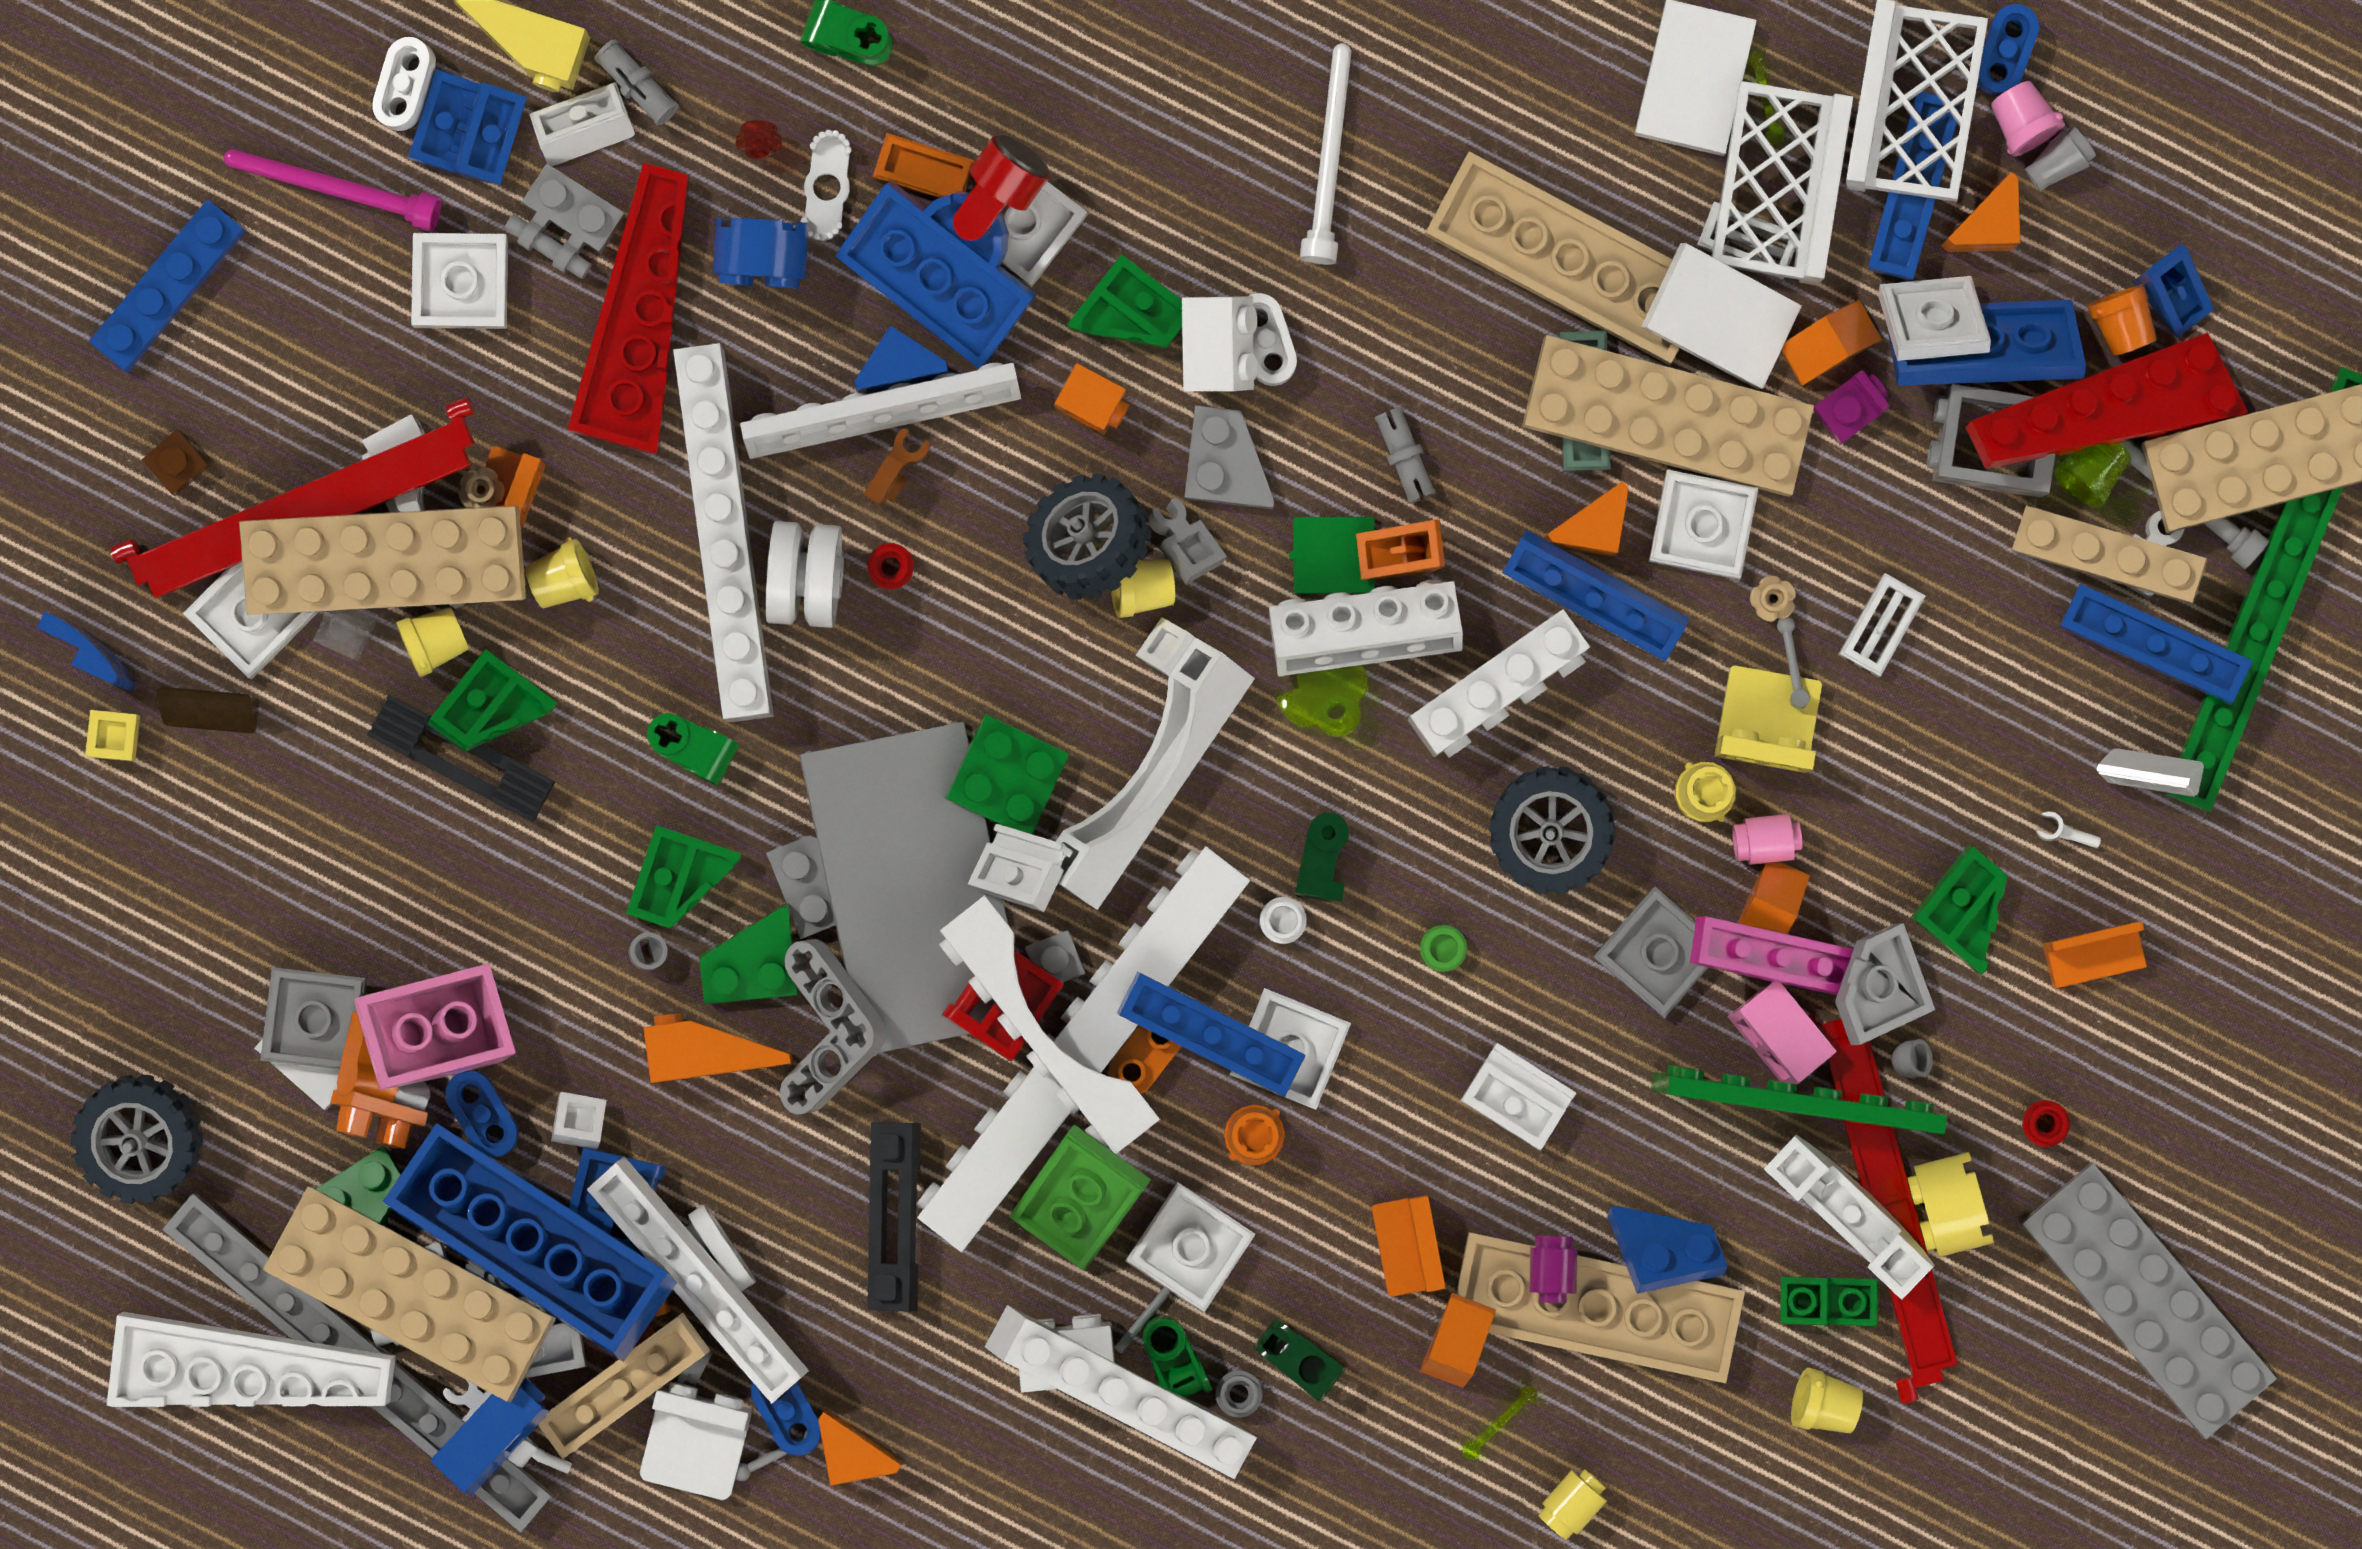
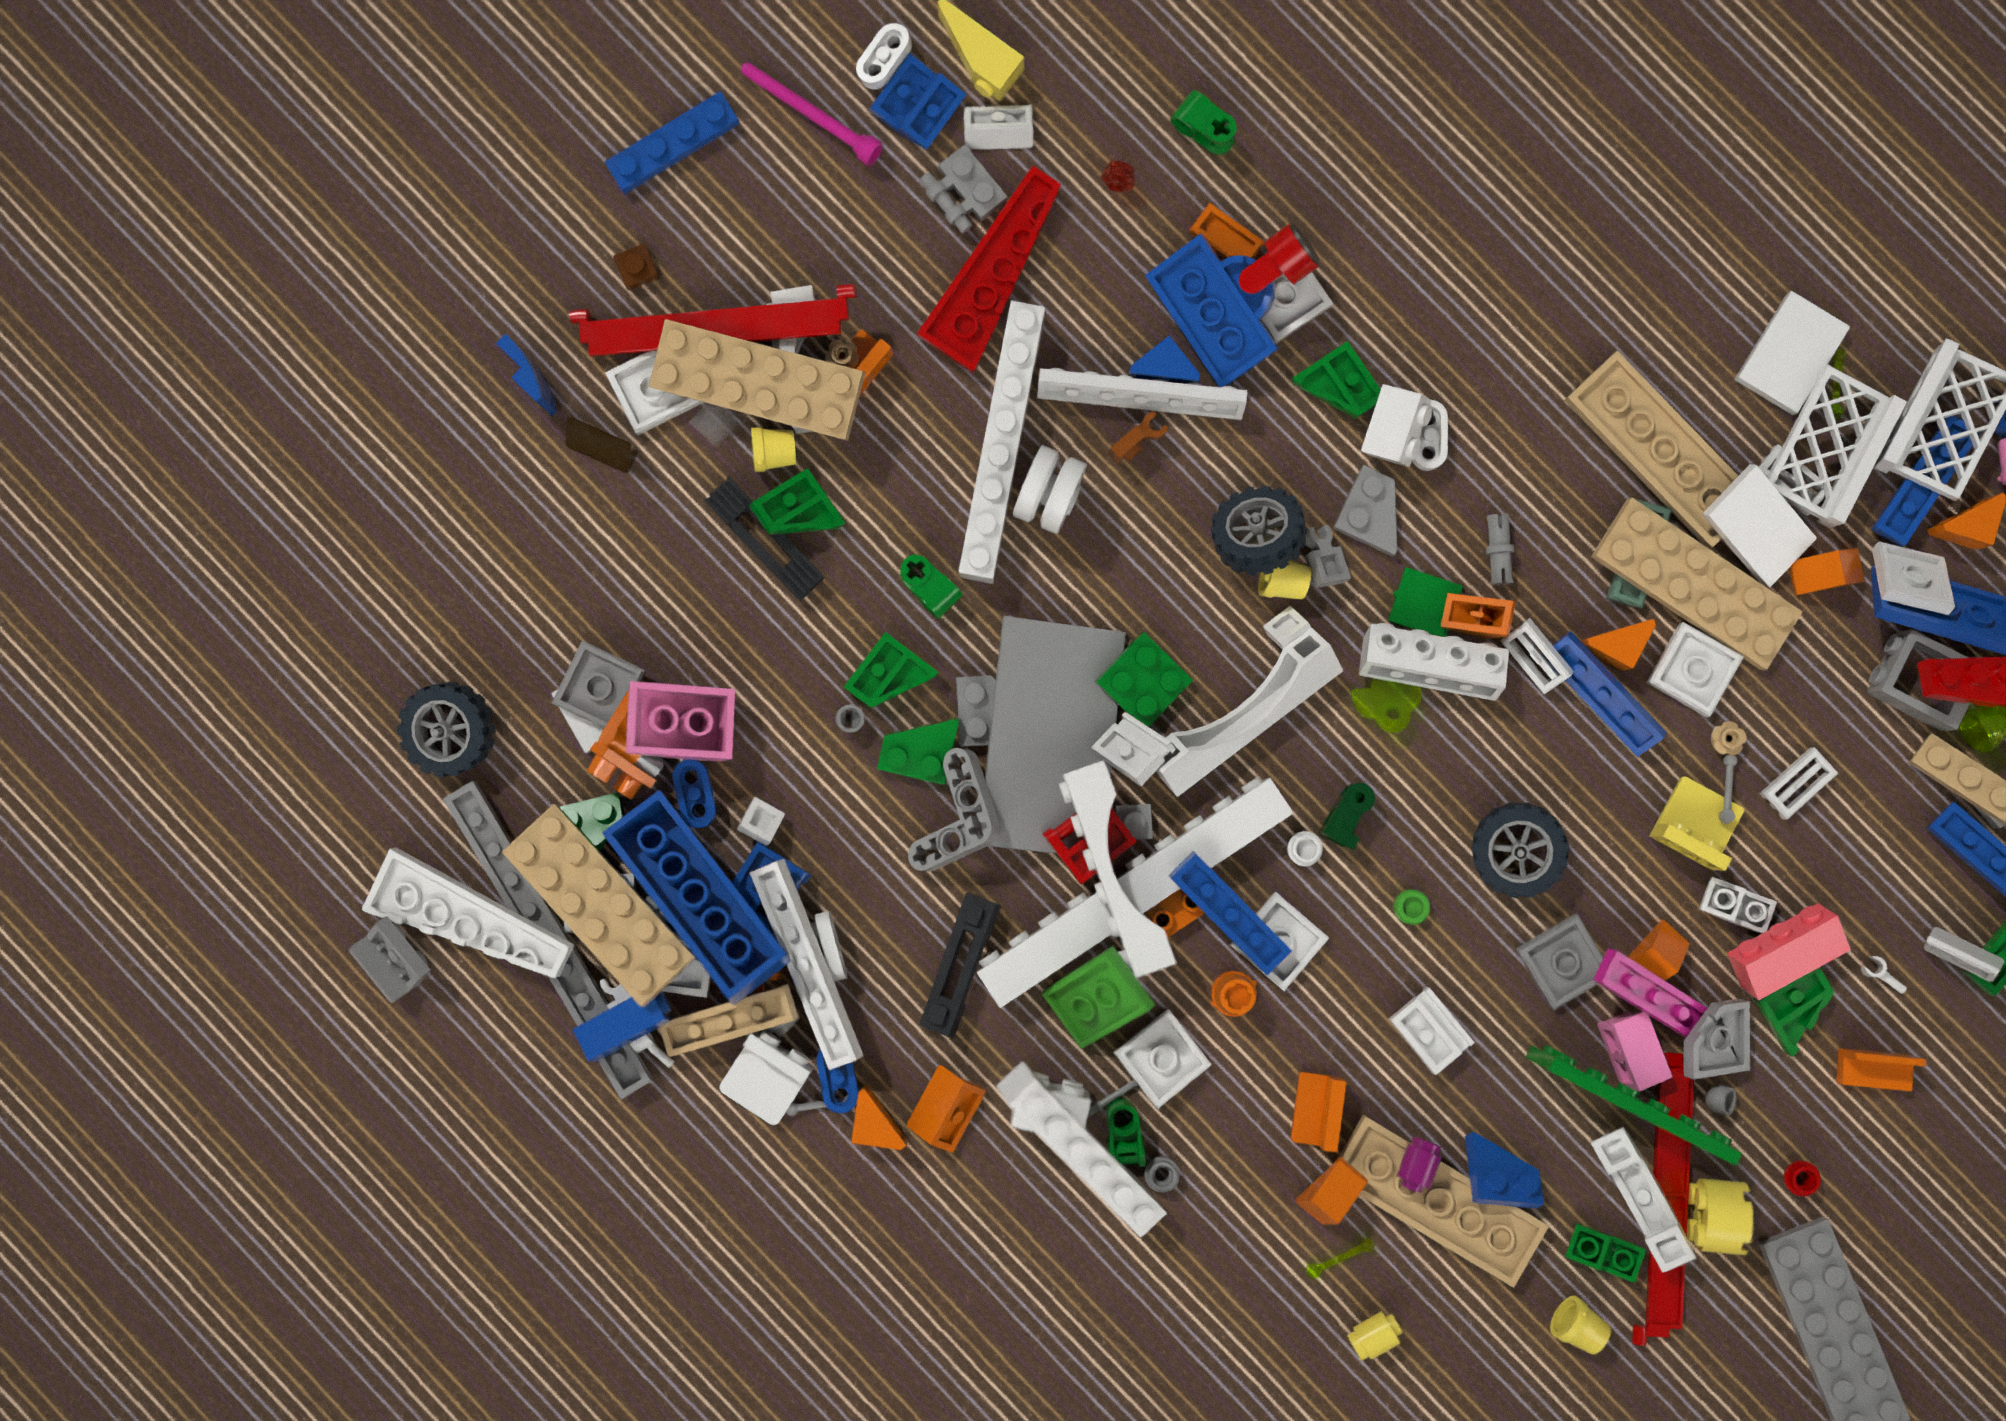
camera: 25 degrees right, 0 degrees up
light yellow plate [85,710,140,762] -> none
white plate [411,233,508,329] -> none
light yellow piece [525,537,599,609] -> none
light grey pin [594,39,679,126] -> none
orange slope [643,1013,794,1083] -> none
blue brick [713,217,809,289] -> none
white piece [801,130,851,241] -> none
red plate [867,543,914,590] -> none
orange brick [1054,363,1130,435] -> none
dark green leg [1253,1317,1347,1402] -> none
white piece [1300,43,1351,265] -> none
white brick [1408,609,1590,758] -> none
light yellow piece [1675,762,1736,822] -> none
bright pink brick [1732,814,1802,865] -> none
magenta bracket [1813,370,1890,445] -> none
none -> light grey bracket [349,916,431,1003]
none -> orange panel [907,1065,986,1153]
none -> white tile [1500,618,1574,694]
none -> white slope [1699,877,1777,934]
none -> coral brick [1727,903,1851,1000]

